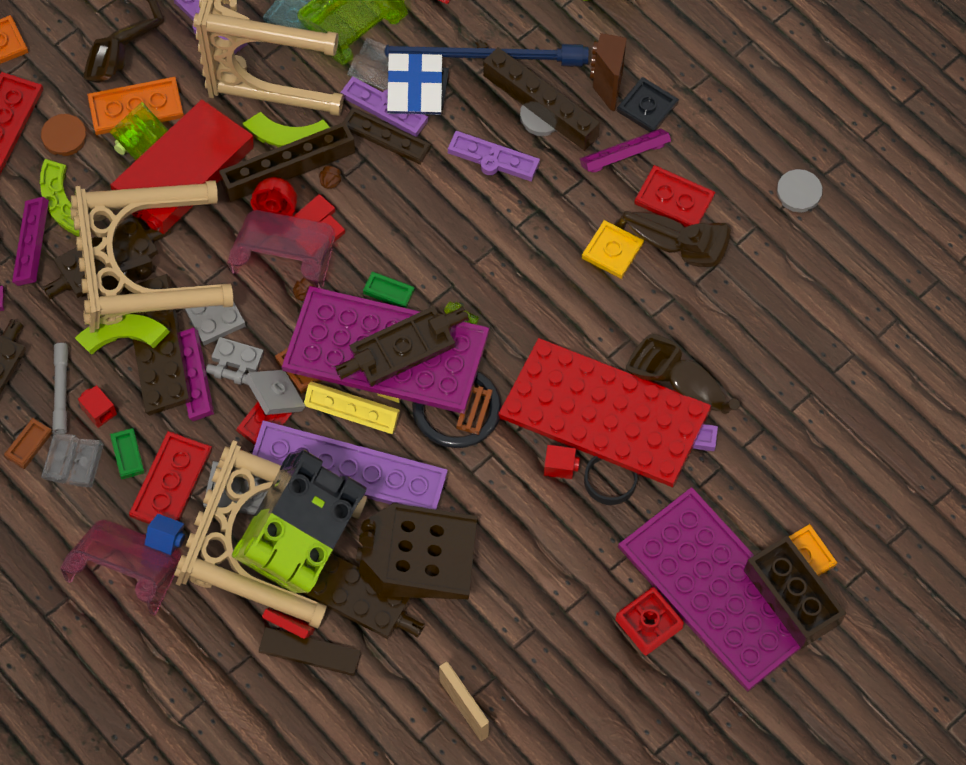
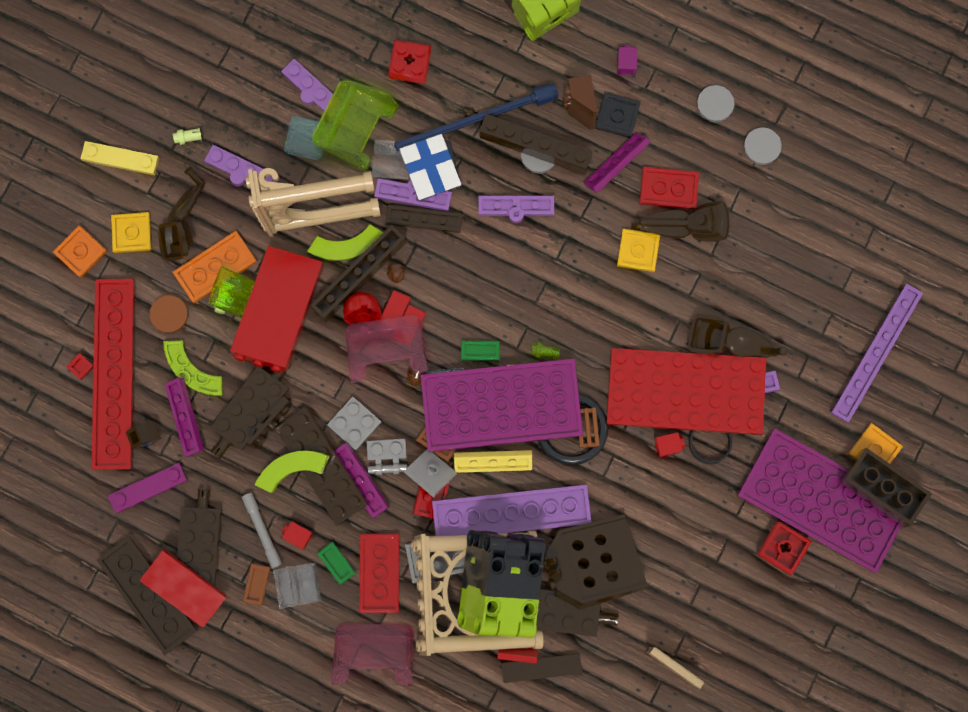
camera: 20 degrees left, 15 degrees up
tan arch [70,181,233,333] -> none
blue brick [145,514,185,555] -> none
dark brown plate [335,306,469,387] -> none
none -> yellow tile [111,212,152,253]
none -> magenta brick [617,45,638,76]
none -> light grey tile [697,85,735,123]
none -> medium lavender plate [830,284,923,423]

